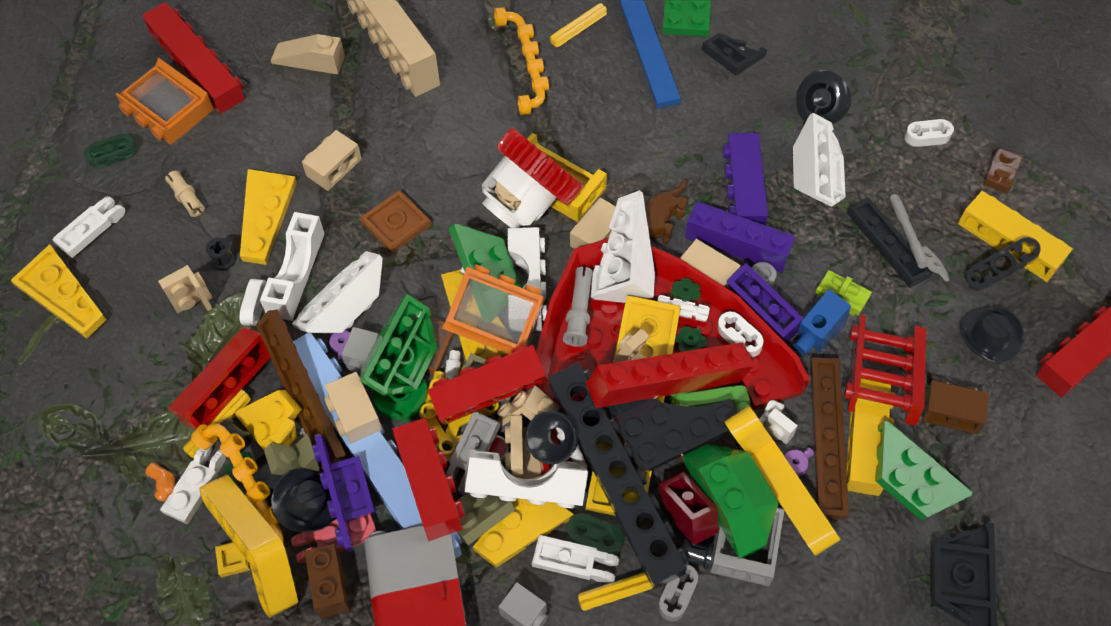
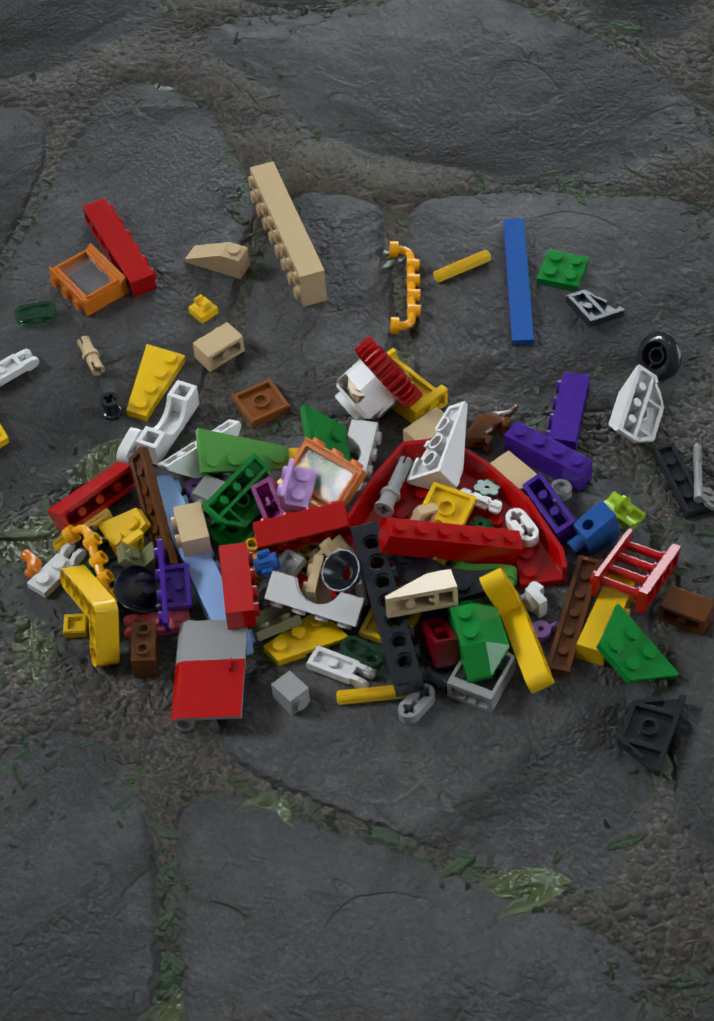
camera: 15 degrees right, 10 degrees down
tan bracket [158,265,213,314] -> none
none -> yellow tile [188,294,219,324]
none -> bright green wing [196,428,289,474]
none -> magenta slope [250,476,289,518]
none -> blue gear [253,548,281,579]
none -> lavender bracket [276,458,317,511]
none -> tan slope [385,569,458,618]

